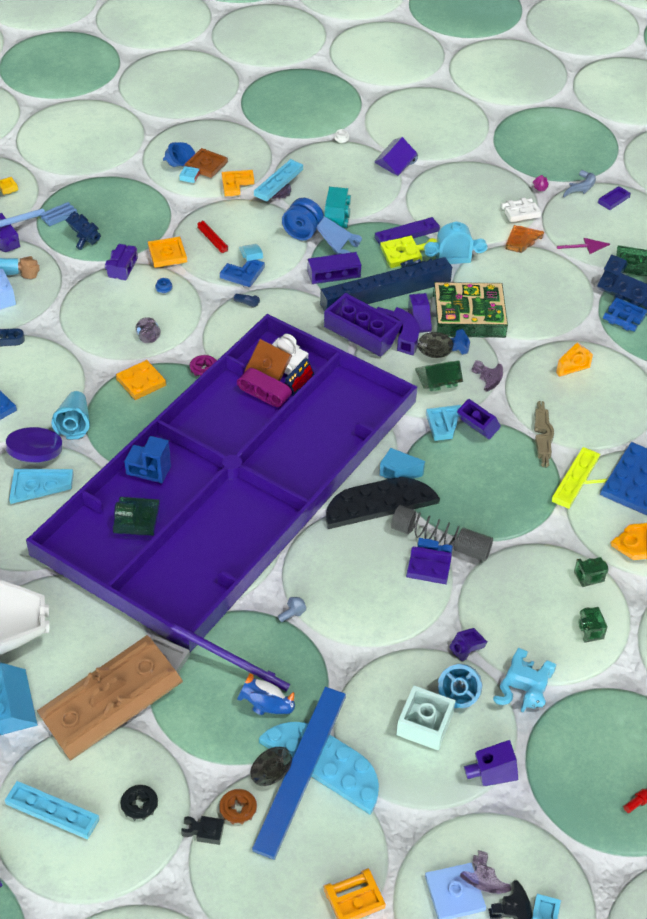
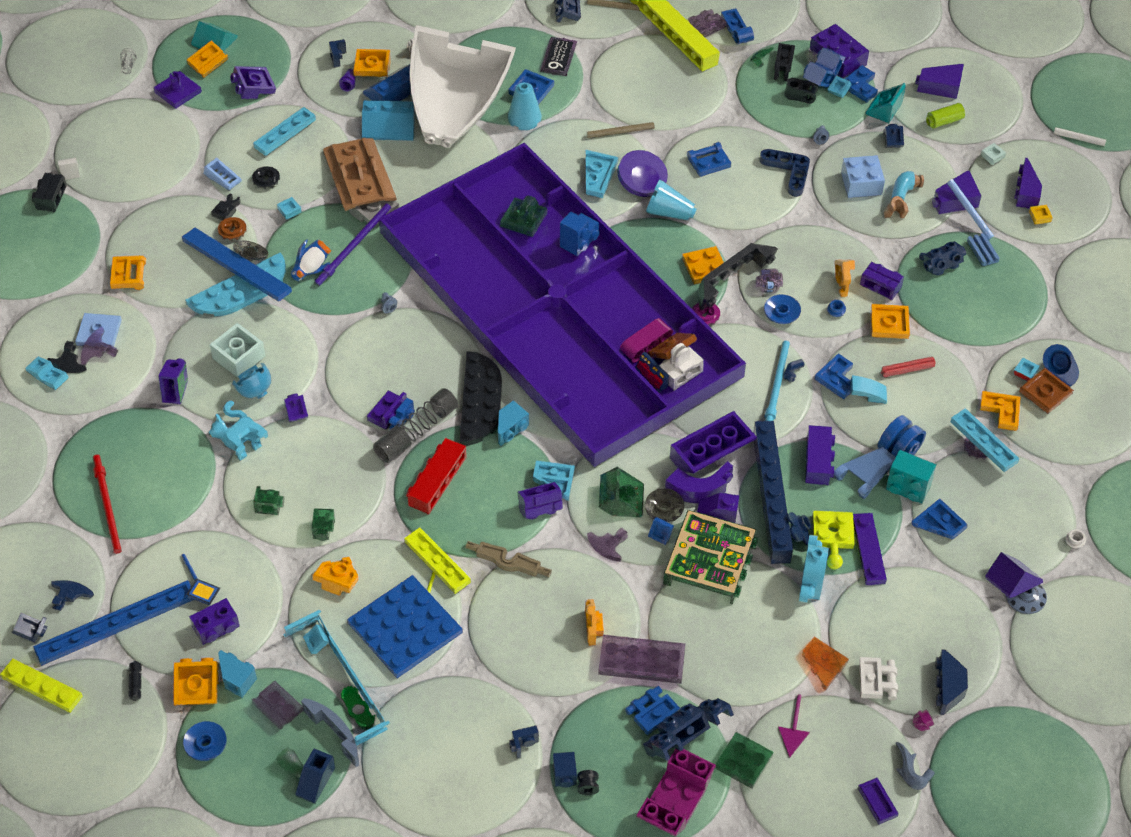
camera: 110 degrees right, 5 degrees up
none -> light blue slope [203,158,242,190]
none -> medium azure plate [277,197,302,220]
none -> red brick [406,438,467,515]
none -> clear purple plate [598,635,686,684]
none -> black slope [698,243,778,311]
none -> blue dish [764,294,801,324]
none -> medium azure bar [764,340,790,421]
none -> light orange plate [834,259,855,297]
none -> blue wing [912,498,968,540]
none -> dark blue slope [935,649,968,715]

